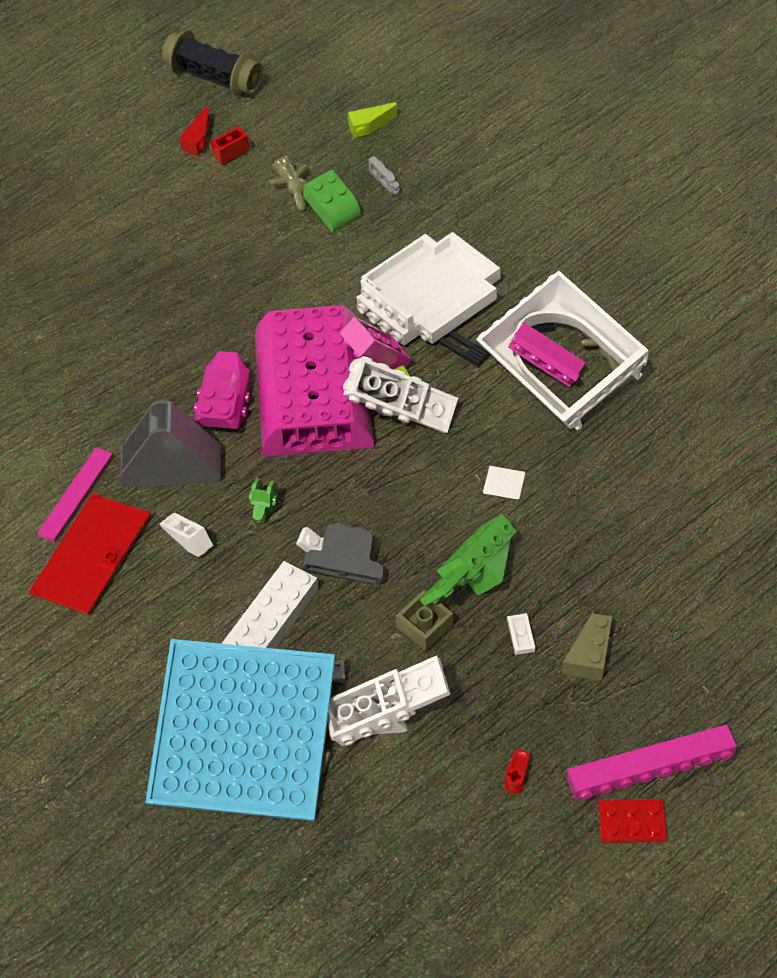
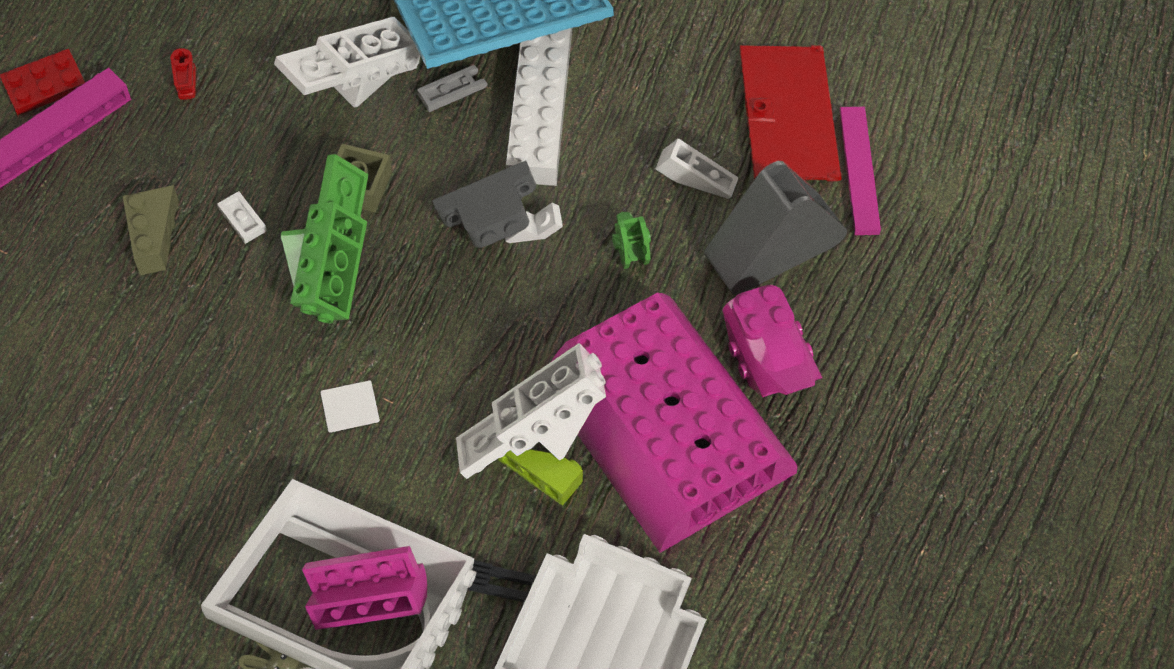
camera: 150 degrees right, 5 degrees up
dark pink brick [340,317,412,369] -> none

